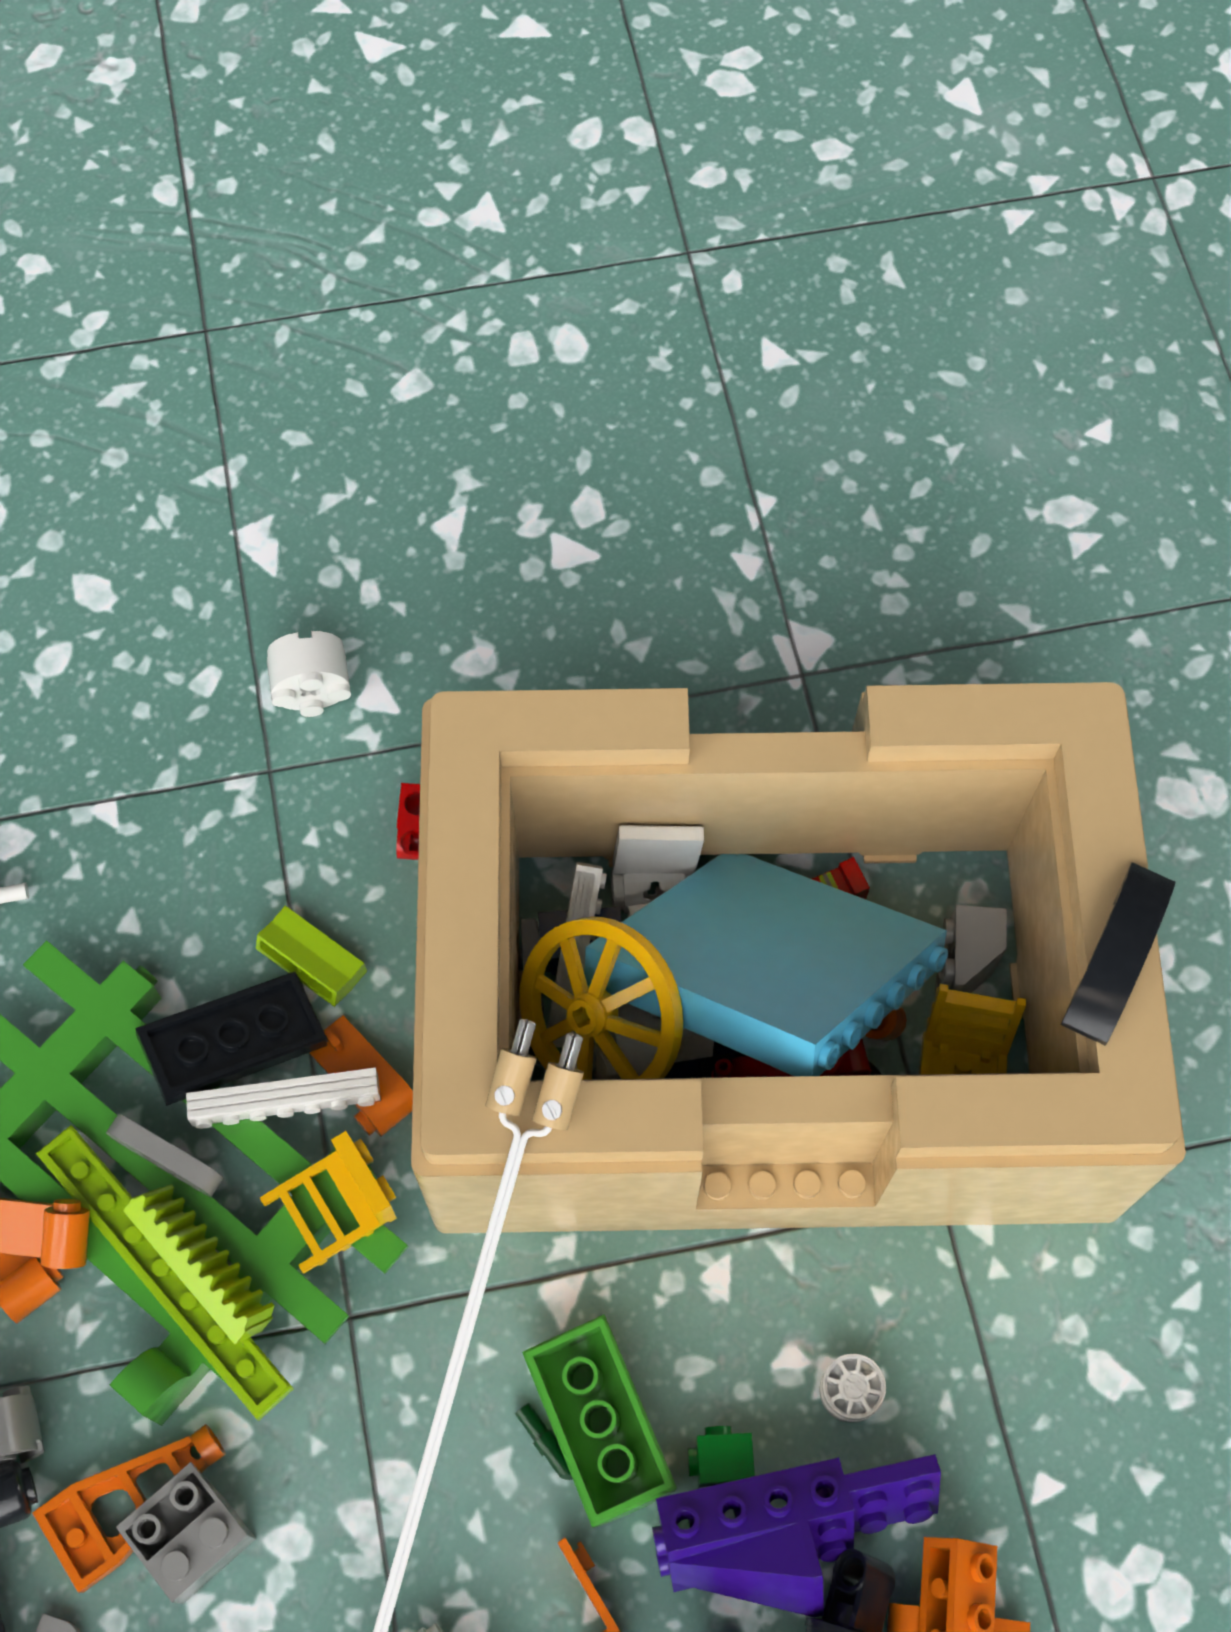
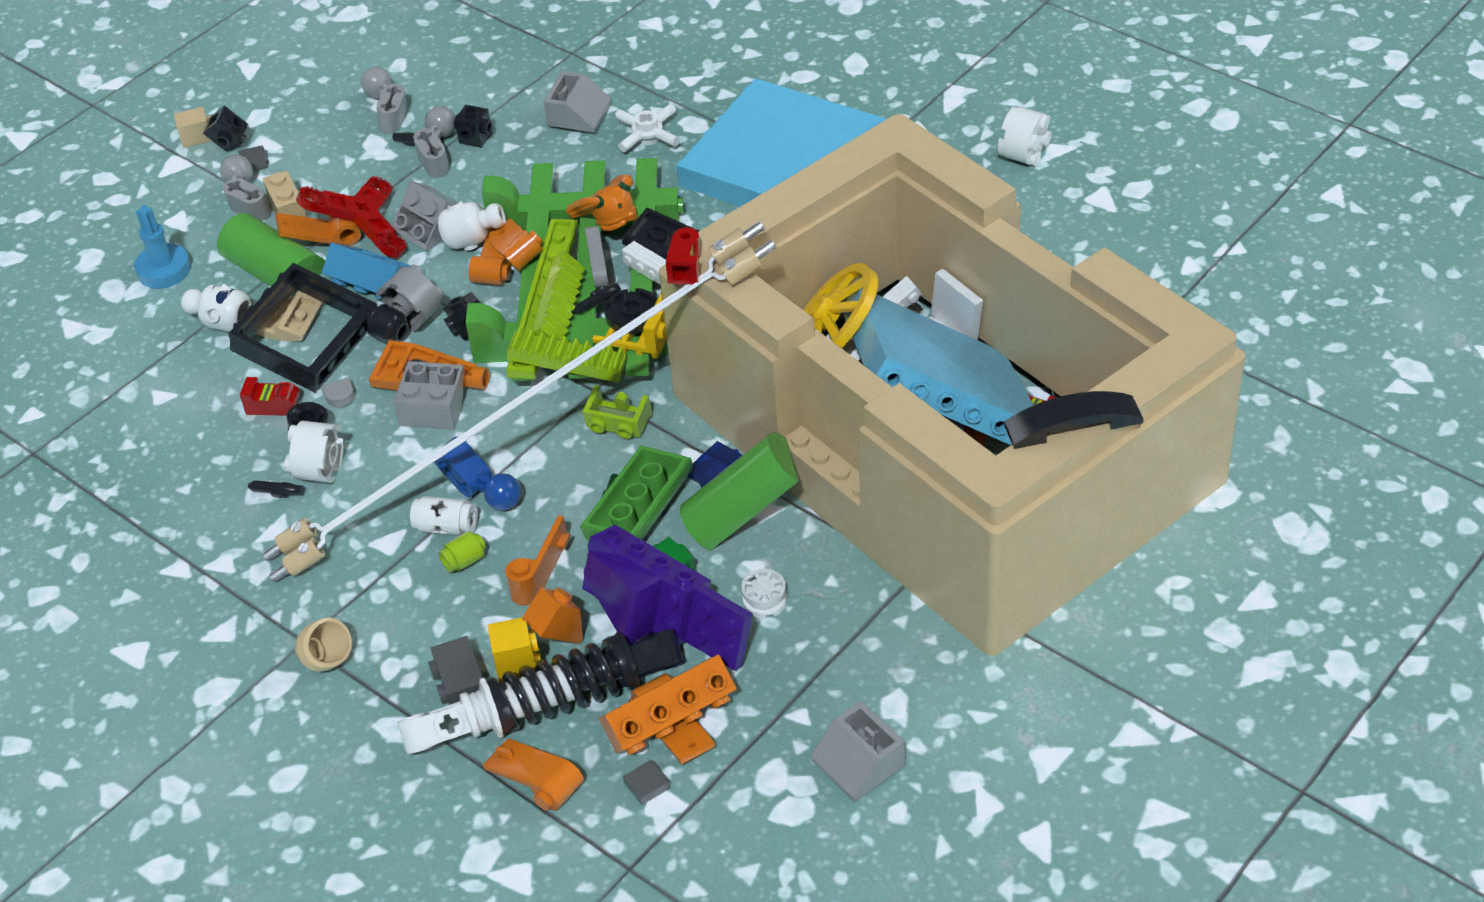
camera: 55 degrees right, 20 degrees down
none -> blue beam [434,436,521,511]
none -> black brick [443,292,480,339]
none -> lime gear [507,327,626,383]
none -> orange hair [566,174,637,231]
none -> black piece [573,283,621,315]
none -> lime window [582,385,653,439]
none -> black tile [604,288,658,334]
none -> red leg [665,227,701,285]
none -> medium azure brick [676,78,886,207]
none -> bright green brick [680,432,799,551]
none -> clear blue piece [688,441,742,488]
none -> light grey slope [810,701,905,802]
none -> white brick [998,106,1052,166]

